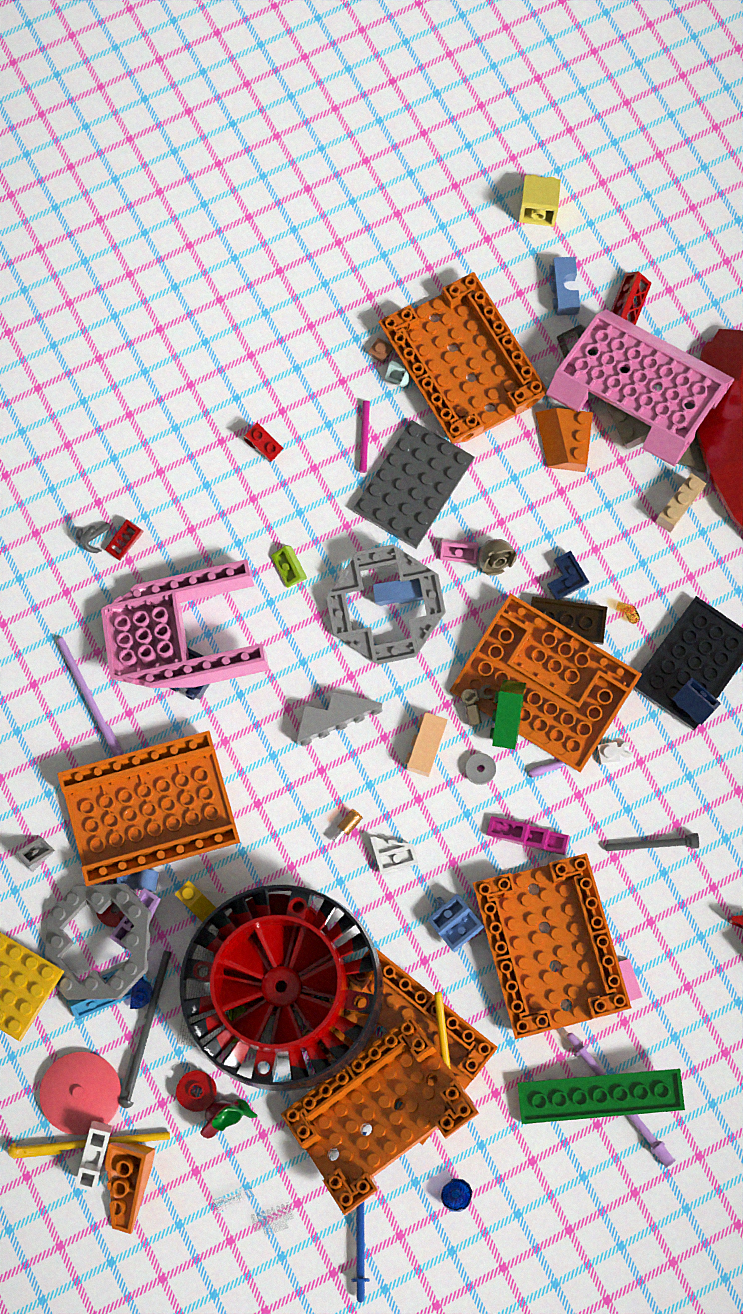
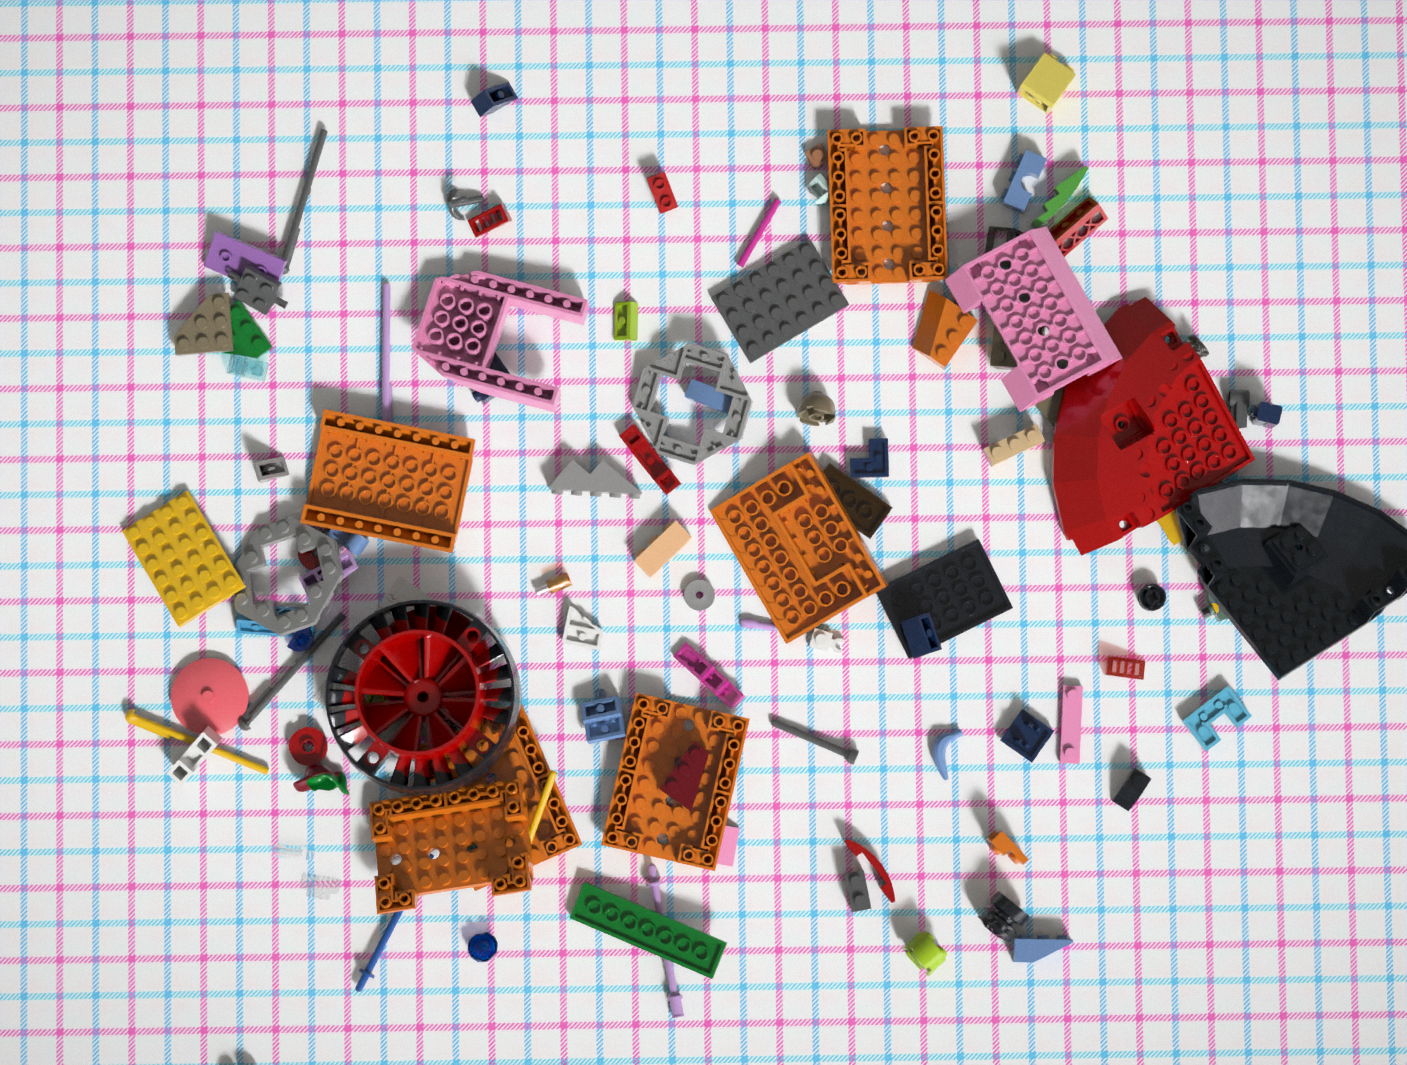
camera: 30 degrees right, 10 degrees up
orange wedge [105,1143,155,1234] -> none
yellow slope [175,880,216,922] -> none
bright pink slope [439,539,479,564] -> none
dark tan bar [461,685,493,726] -> none
green wedge [489,680,526,750] -> none
clear yellow arm [616,601,640,624] -> none
none -> dark blue slope [471,82,518,117]
none -> red slope [619,424,681,496]
none -> dark red wedge [660,741,709,811]
none -> bright green slope [1031,166,1088,229]

